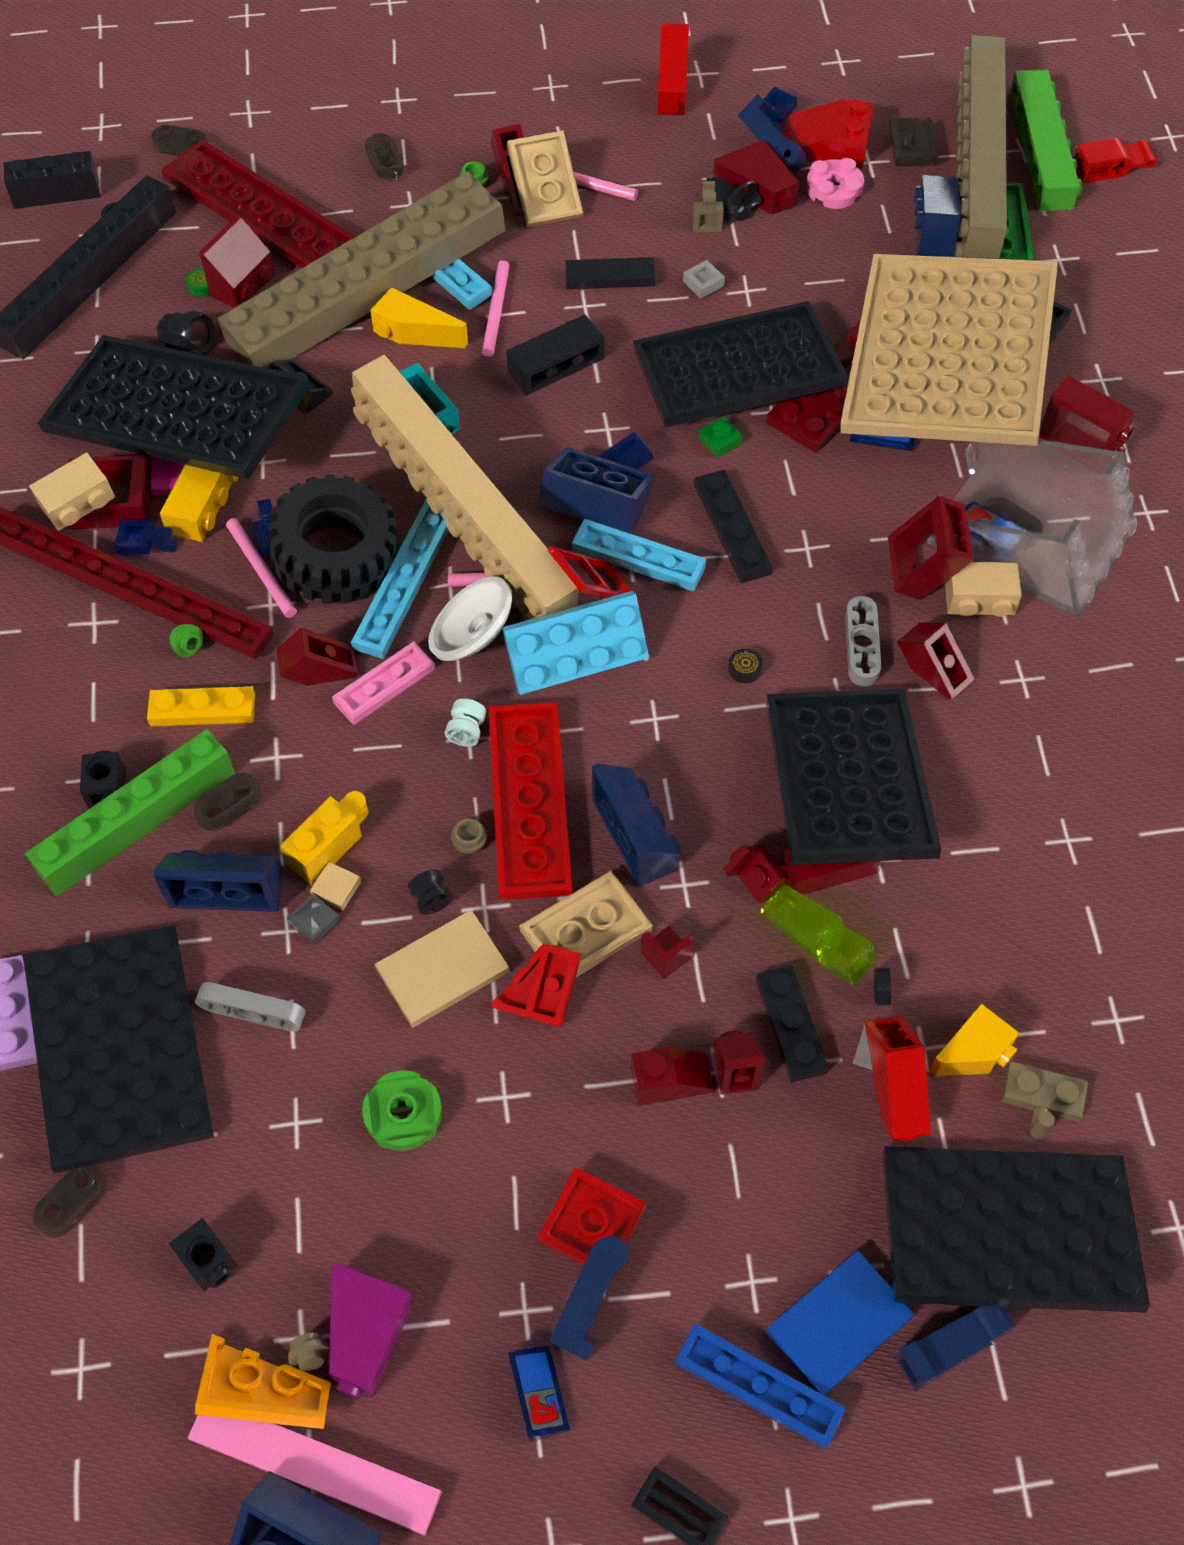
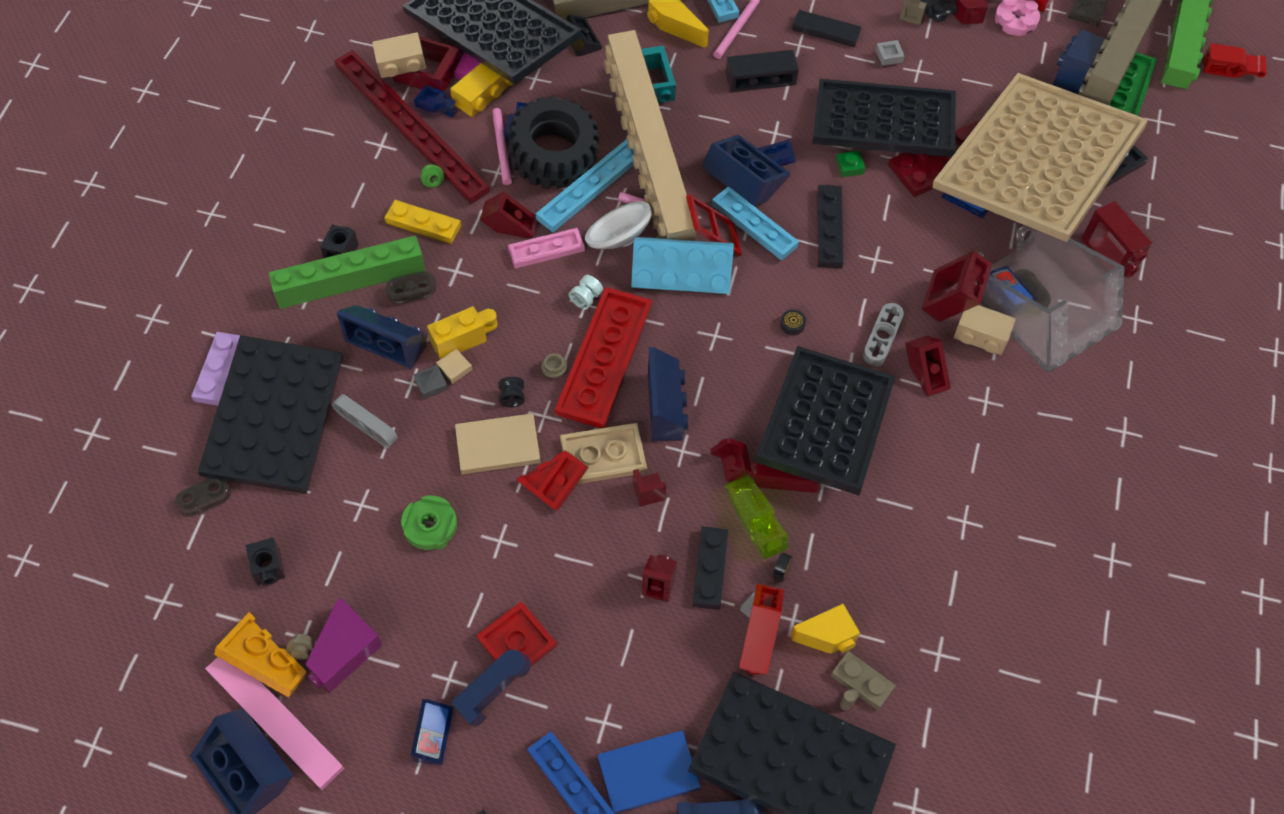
camera: 20 degrees right, 0 degrees up
dark red slope [631,1047,714,1106] -> none

